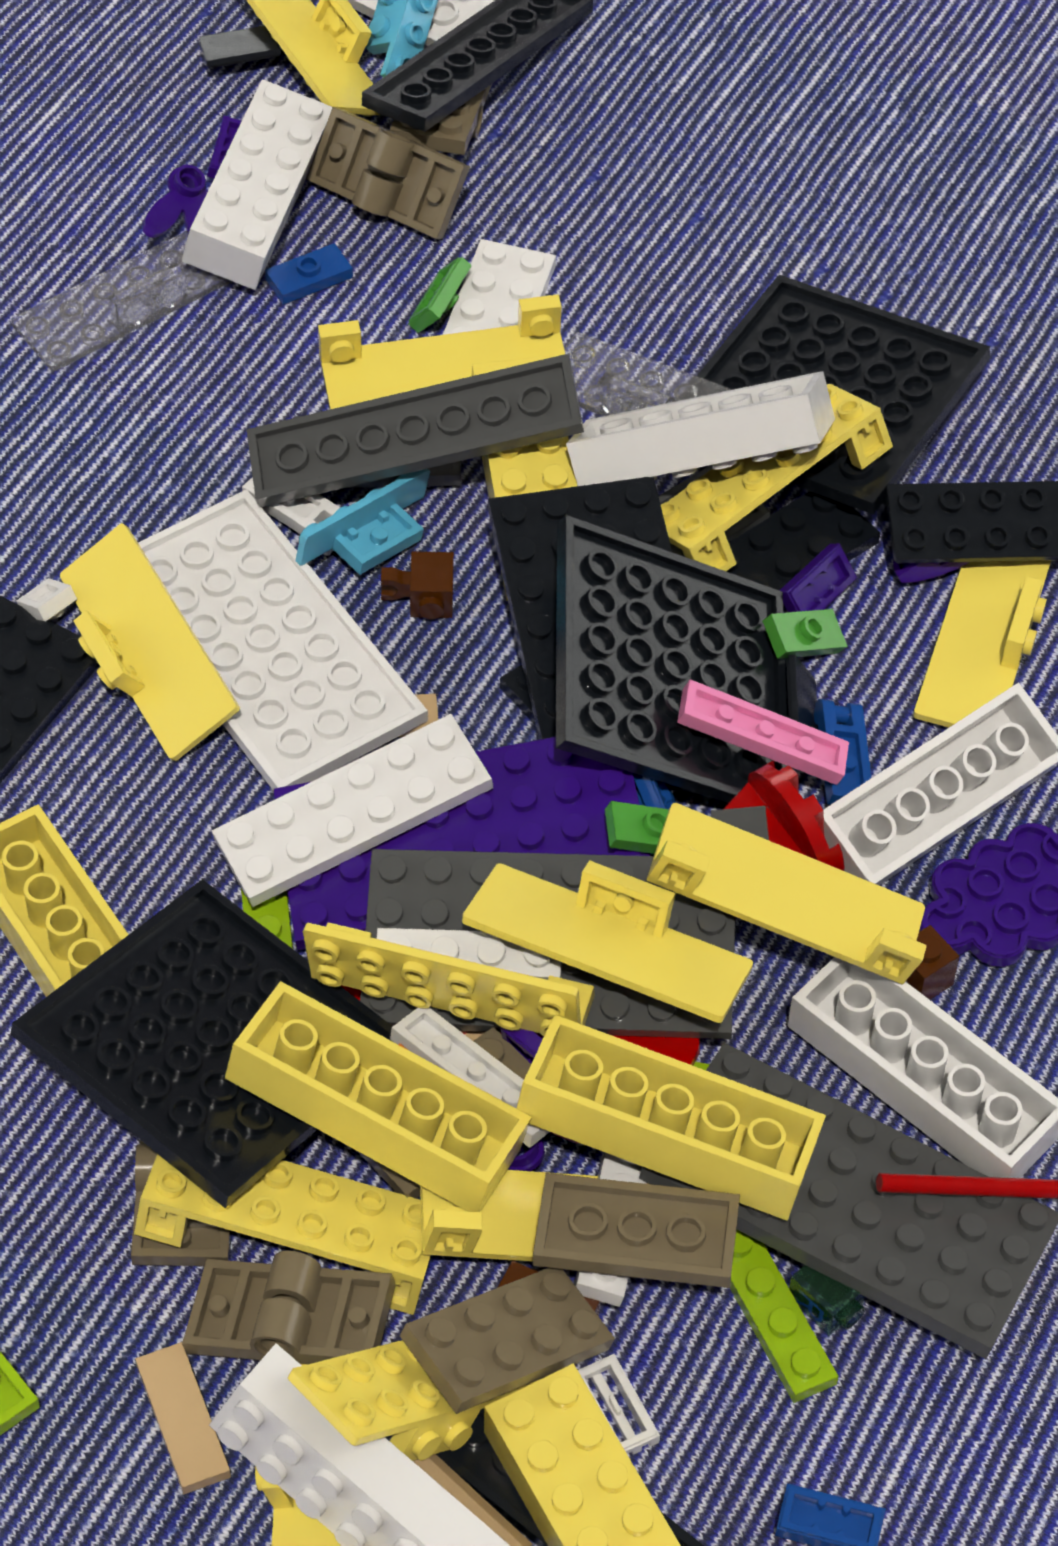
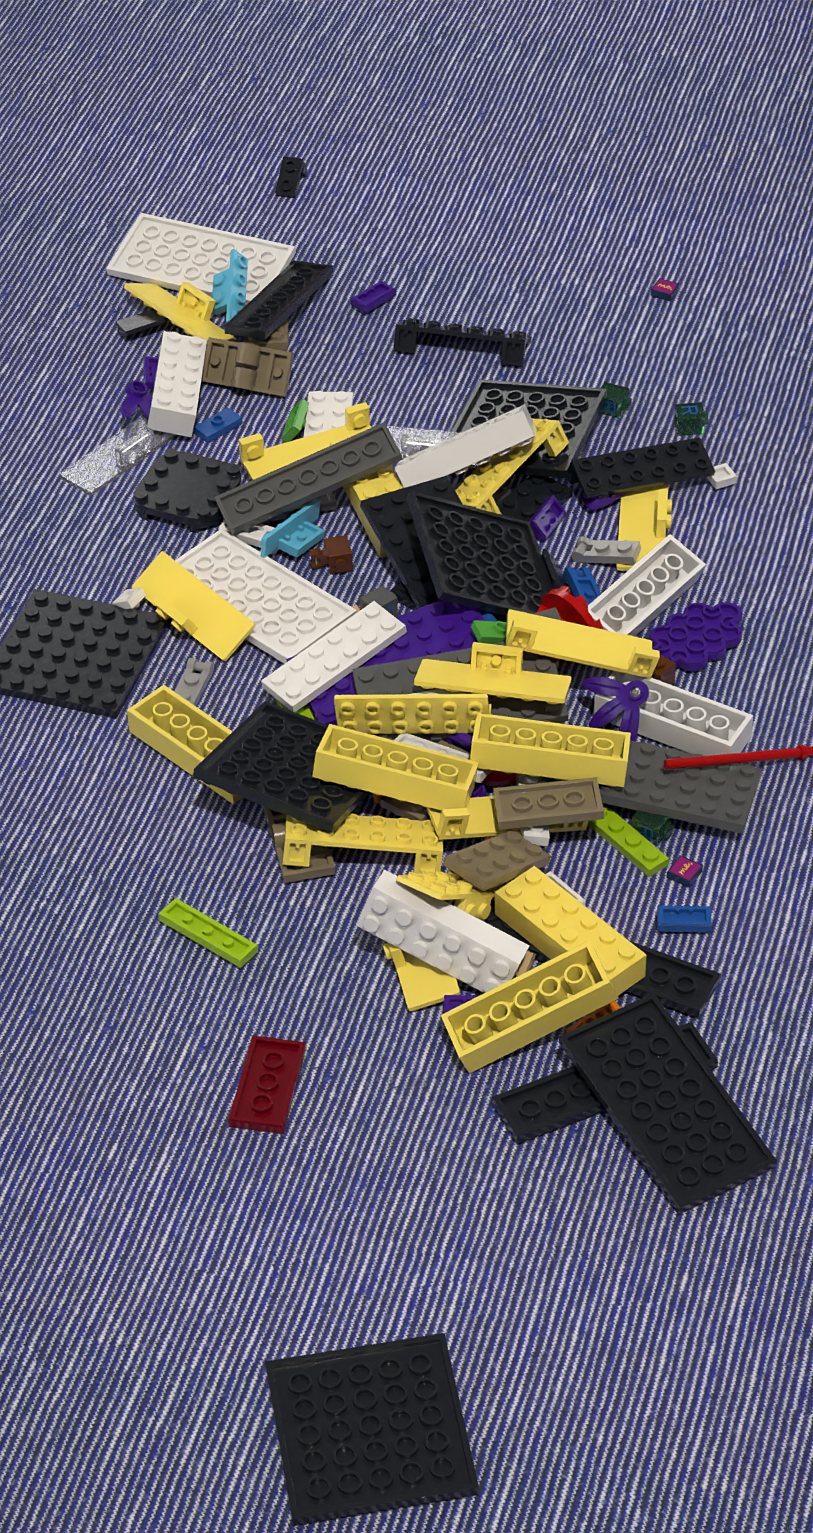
camera: 10 degrees left, 10 degrees down
tan tile [135,1342,231,1495] -> none
dark tan plate [182,1251,396,1364] -> none
bright pink plate [677,679,849,785] -> none
bright green plate [762,609,848,659] -> none
none -> black plate [133,448,242,533]
none -> light grey plate [174,658,214,706]
none -> dark purple plate [350,281,396,314]
none -> dark grey brick [360,586,398,617]
none -> black bracket [393,318,532,366]
none -> light grey plate [571,536,641,564]
none -> dark purple plant [582,677,649,741]
none -> clear green brick [600,382,632,419]
none -> tile [667,855,703,888]

